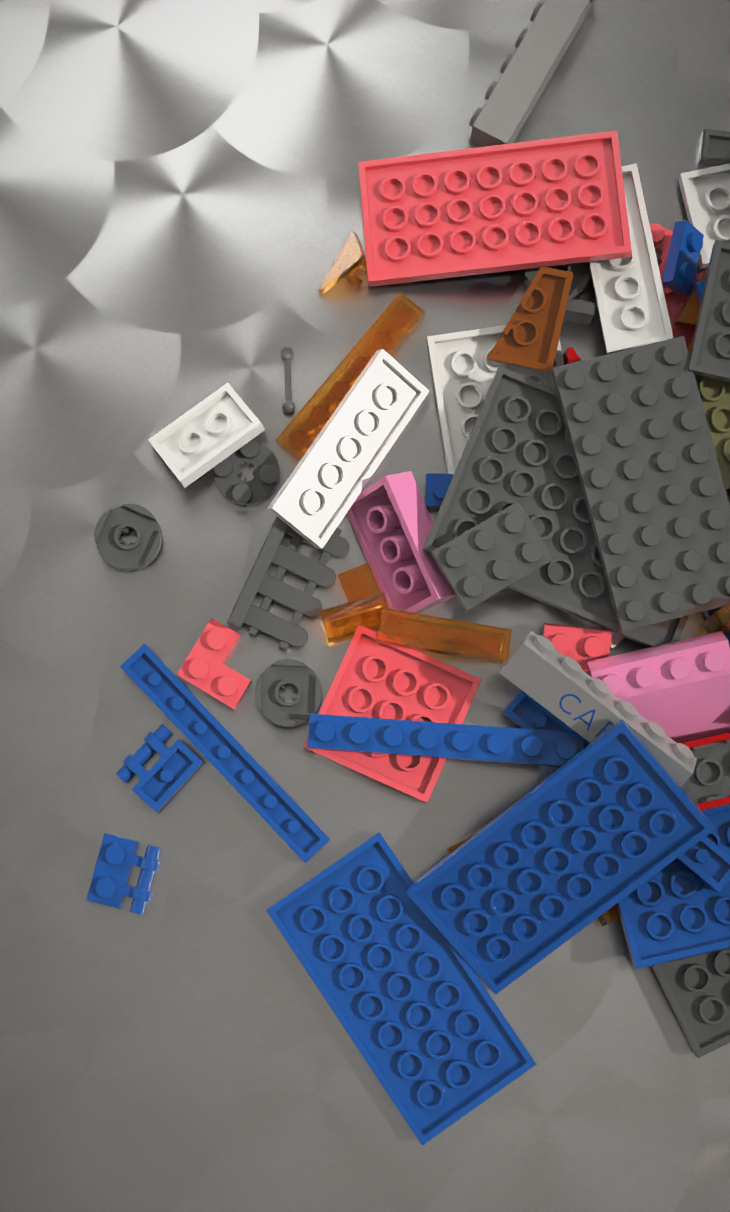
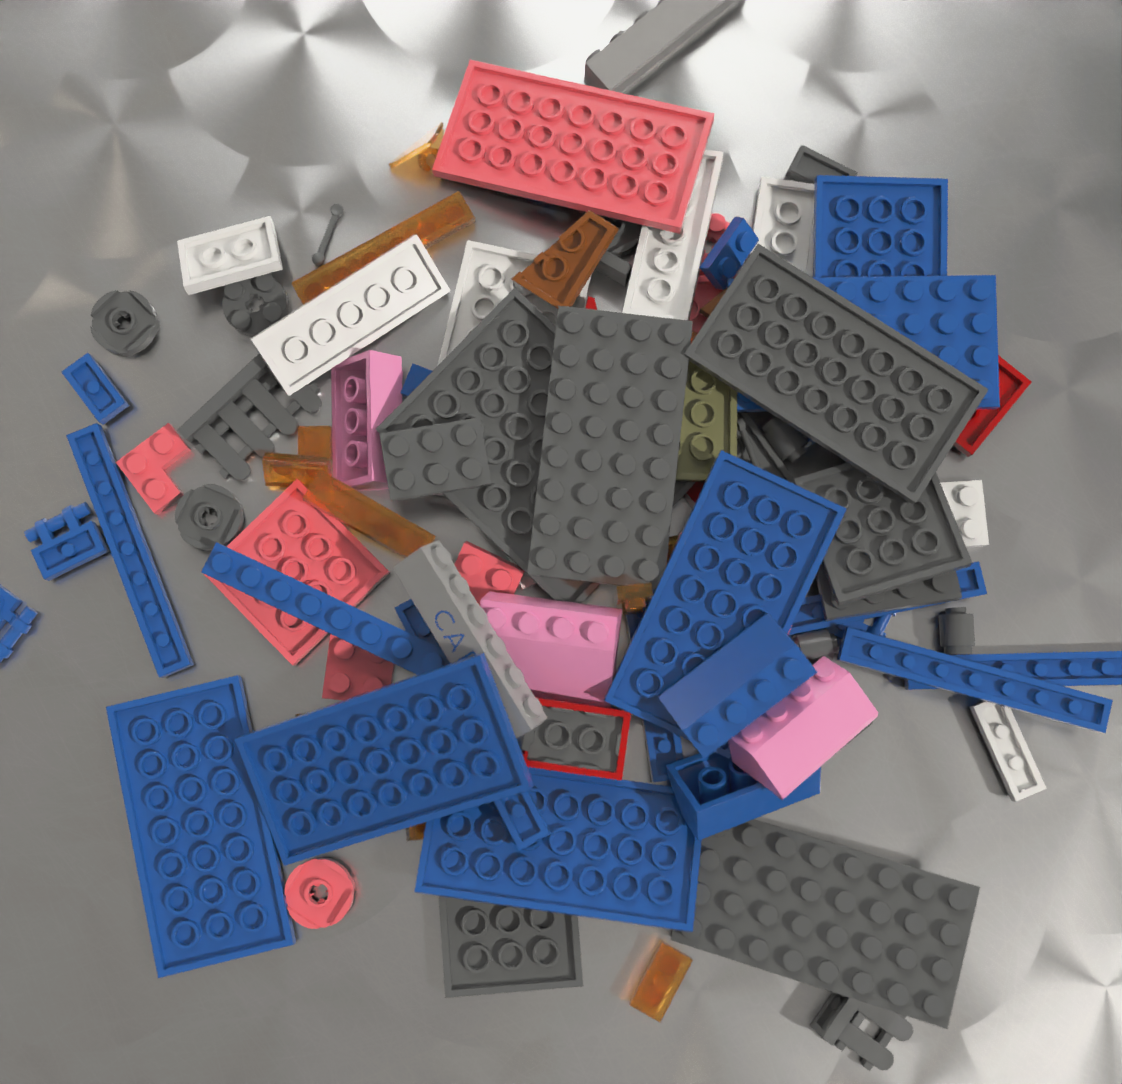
camera: 20 degrees right, 0 degrees up
none -> blue plate [62,353,130,425]
none -> coral plate [284,857,355,929]
none -> coral plate [322,634,395,700]

